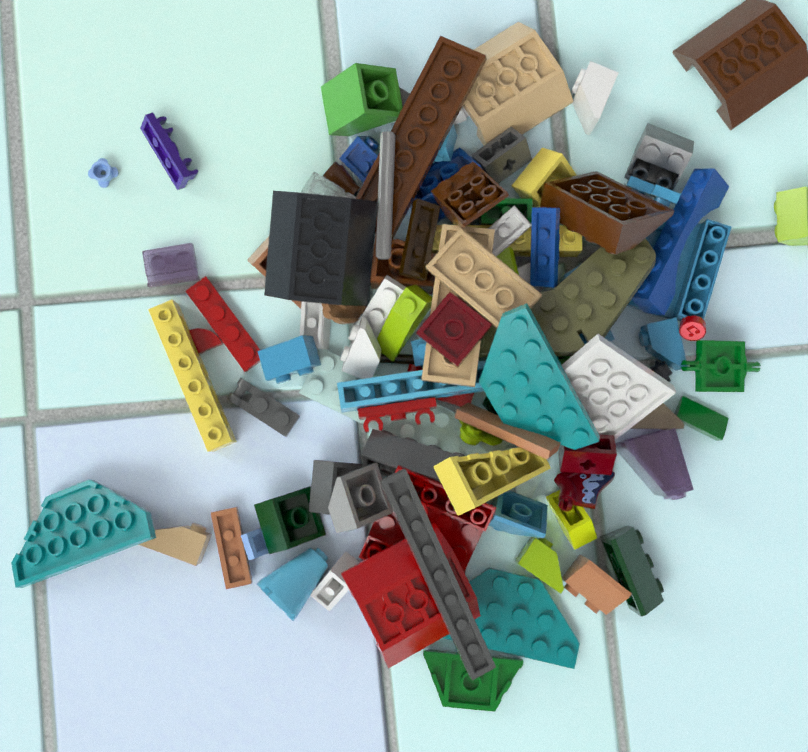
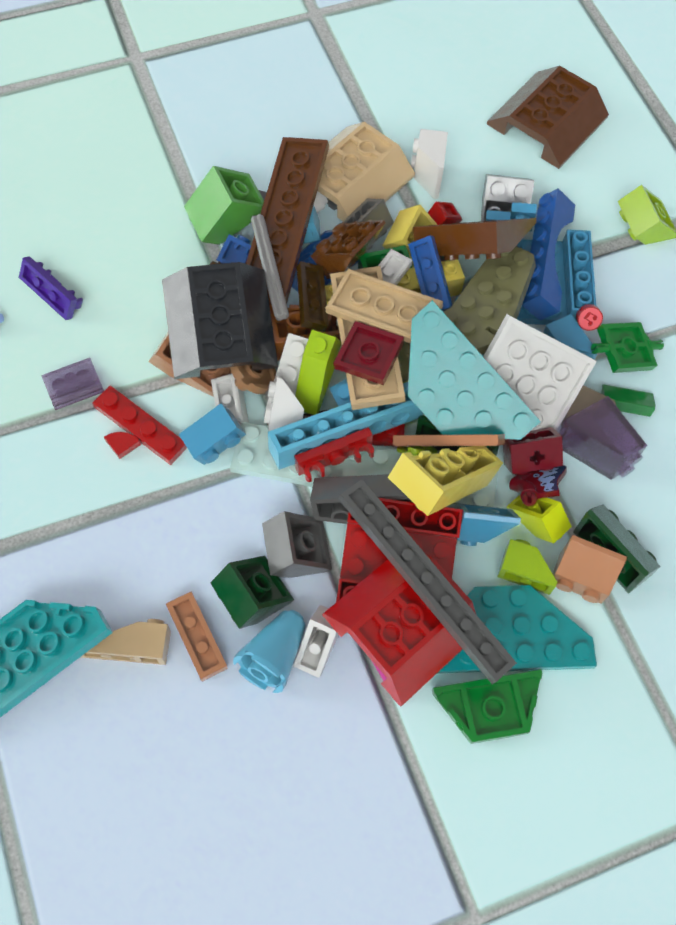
camera: 15 degrees left, 20 degrees down
light yellow brick [148,299,237,452] -> none
dark grey plate [226,377,300,437] -> none
light blue plate [241,528,269,560] -> none
light grey slope [328,462,393,533] -> none
none -> red slope [428,201,463,225]

